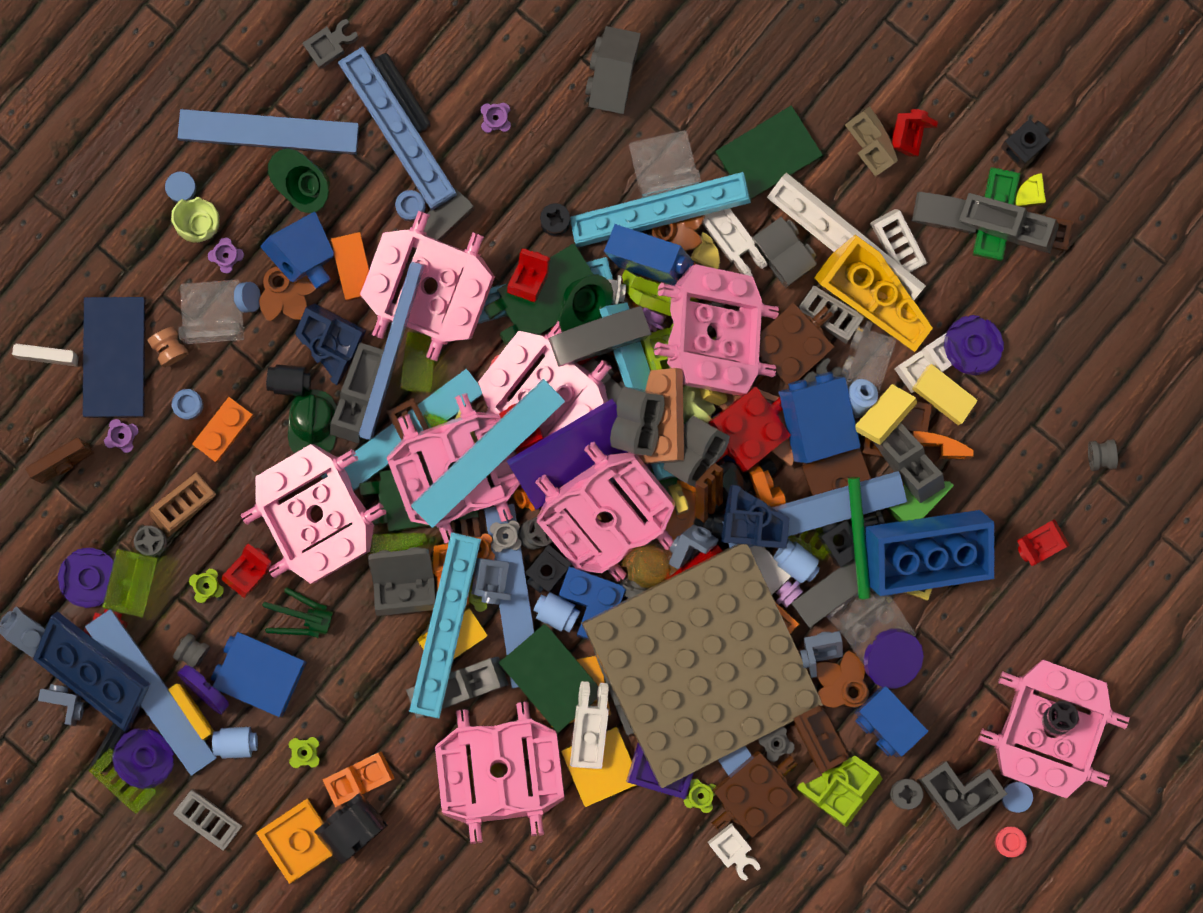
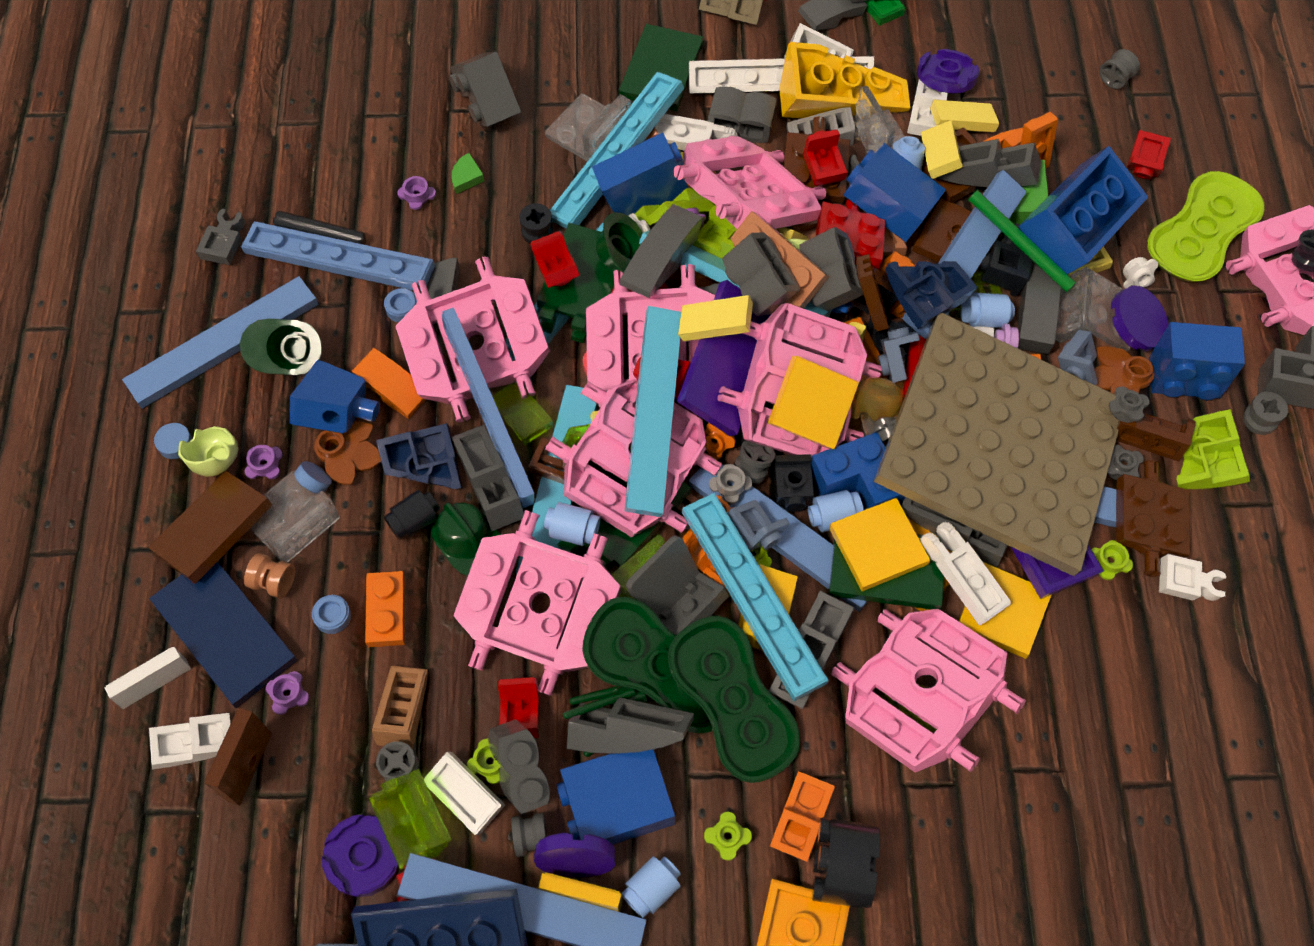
camera: 40 degrees left, 20 degrees down
none -> reddish brown tile [148,471,273,584]
none -> white slope [149,713,230,770]
none -> white tile [422,752,505,835]
none -> bright green tile [452,153,484,194]
none -> dark grey brick [488,719,550,814]
none -> light blue brick [544,502,601,546]
none -> dark grey slope [567,697,694,754]
none -> dark green plate [582,597,713,733]
none -> dark green plate [668,616,800,783]
none -> light yellow tile [678,295,753,341]
none -> yellow tile [767,356,859,449]
none -> red bracket [803,129,848,186]
none -> yellow tile [829,498,930,592]
none -> orange plate [1020,112,1058,169]
none -> dark grey plate [1108,387,1150,423]
none -> white plate [1123,257,1158,289]
none -> lime plate [1147,171,1265,282]

